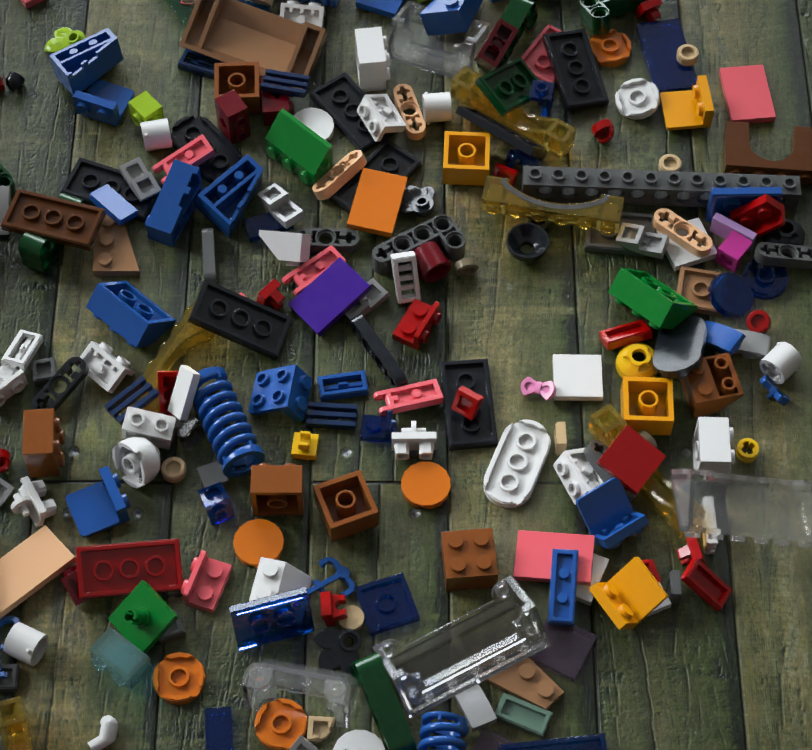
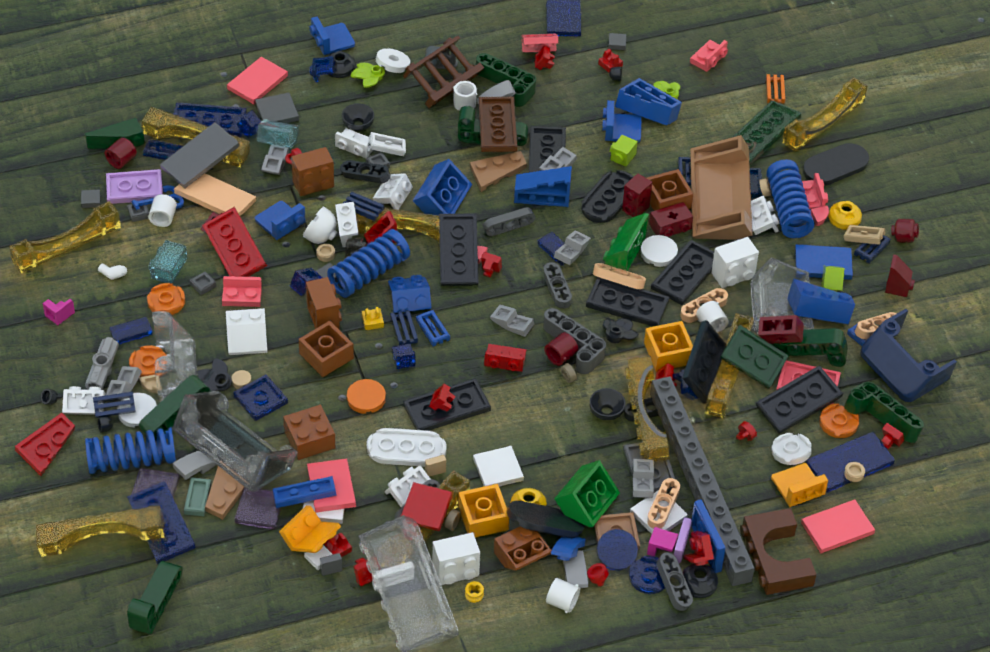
camera: 70 degrees right, 10 degrees down
white hips [10,476,57,528] -> none
tile [89,184,138,226] -> none
green tile [108,580,179,655] -> none
white piece [140,118,172,152] -> none
coral hinge [152,134,216,184] -> none
white tile [167,365,201,420] -> none
blue wedge [197,154,264,238] -> none
clear blue tile [229,587,315,651] -> none
orange tile [233,519,284,568] -> none
white slope [259,230,311,267] -> none
dark blue tile [261,69,310,98] -> none
coral hinge [282,245,346,296] -> none
blue piece [286,557,355,610] -> none
dark purple tile [288,257,372,337] -> none
red tile [320,591,348,627] -> none
orange tile [347,168,408,238] -> none
black beam [349,314,408,388] -> none
white bracket [357,94,407,142] -> none
coral hinge [373,379,444,416] -> none
white slope [390,251,421,304] -> none
white hips [392,421,437,460] -> none
bright pink piece [521,377,556,401] -> none
clear blue bracket [529,80,555,117] -> none
blue bracket [576,477,650,549] -> none
red tile [599,319,653,351] -> none
tan tile [658,154,682,172] -> none
red tile [680,558,733,611] -> none
blue piece [760,375,790,406] -> none

